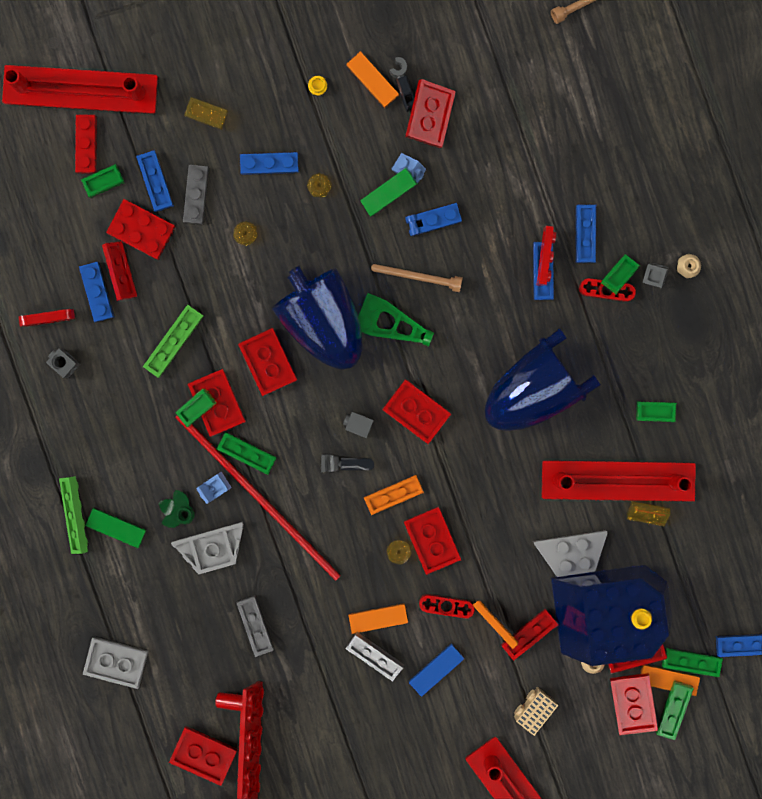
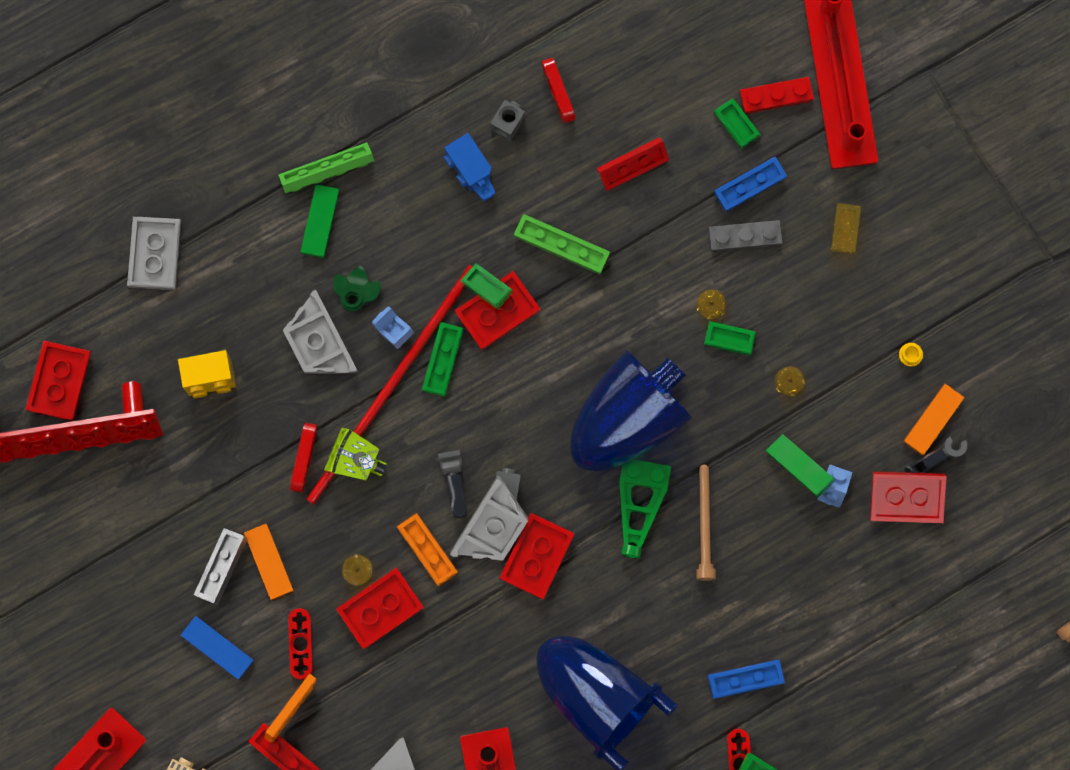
camera: 75 degrees right, 10 degrees down
blue plate [79,262,114,322] -> none
red plate [106,199,176,260] -> none
flat silver plate [236,595,274,657] -> none
red plate [238,328,297,396] -> none
blue plate [240,152,299,175] -> none
blue plate [405,203,462,236] -> none
red plate [536,226,556,286] -> none
blue tile [576,205,596,263] -> none
none -> yellow brick [178,350,236,398]
none -> red beam [290,423,317,493]
none -> lime torso [324,428,386,480]
none -> blue hinge [443,133,496,202]
none -> light grey wing [450,476,528,560]
none -> green tile [704,321,756,356]

